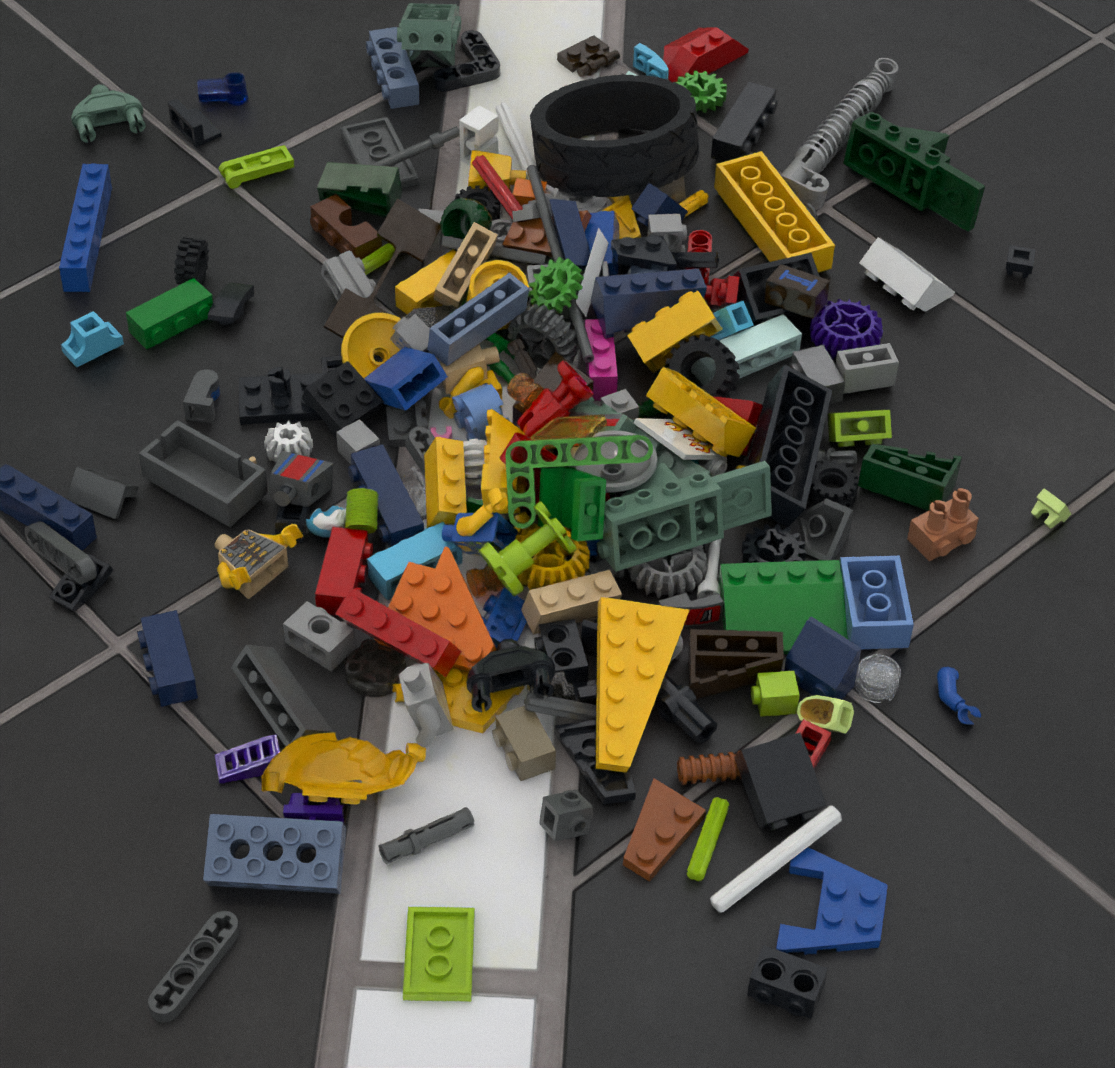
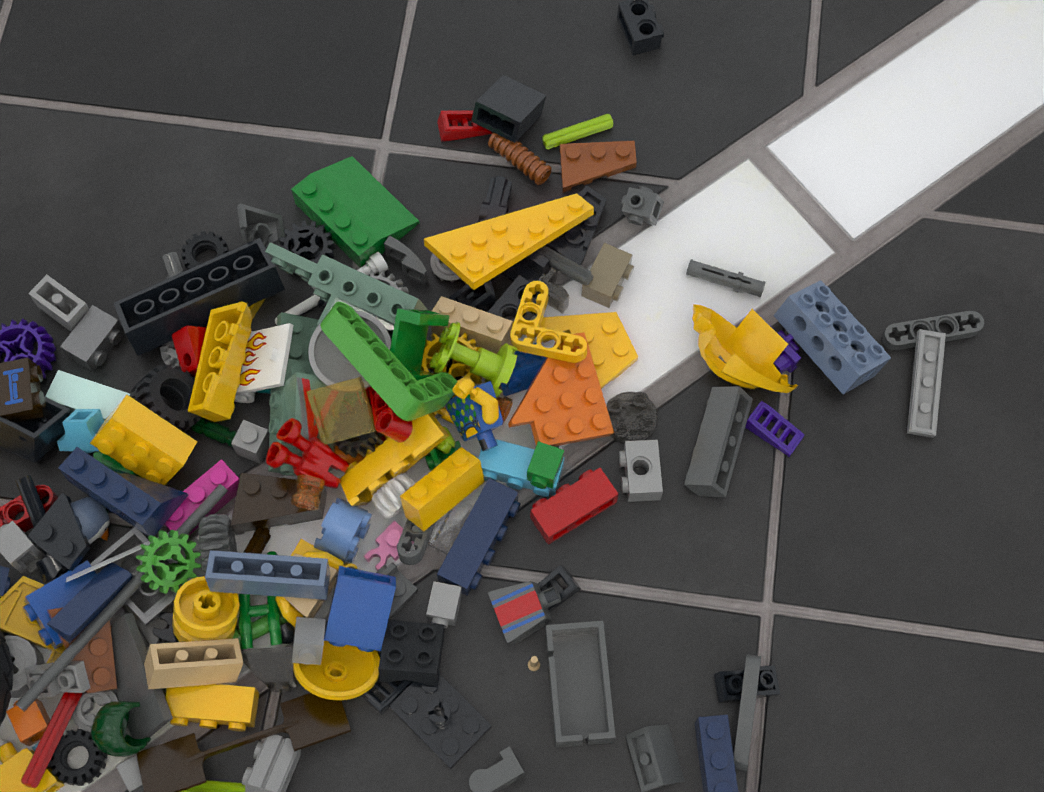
camera: 130 degrees left, 20 degrees up
dark blue brick [137,610,198,707] -> none
torso [215,524,303,599] -> none
white gear [264,420,313,462] -> none
hair [306,506,346,537] -> none
red brick [336,588,462,678] -> none
lime piece [345,488,379,534] -> none
light grey torso [392,663,454,762] -> none
lime tile [403,907,475,1002] -> none
black connector [466,639,555,712] -> none
dark brown wedge [688,629,784,699] -> none
red slope [704,276,740,309] -> none
white axle [710,805,842,913] -> none
lime brick [751,671,800,717] -> none
blue wing [776,847,888,955] -> none
dark blue slope [784,616,861,700] -> none
rock [797,695,854,734] -> none
lime brick [827,410,892,447] -> none
medium blue brick [840,555,914,649] -> none
clear wheel [856,654,901,703] -> none
dark green wedge [858,444,963,511] -> none
nougat brick [907,488,979,561] -> none
blue arm [937,666,981,725] -> none
yellowish green tile [1031,488,1071,529] -> none
none -> yellow beam [510,281,587,363]
none -> green brick [527,441,564,489]
none -> light grey tile [907,329,946,438]

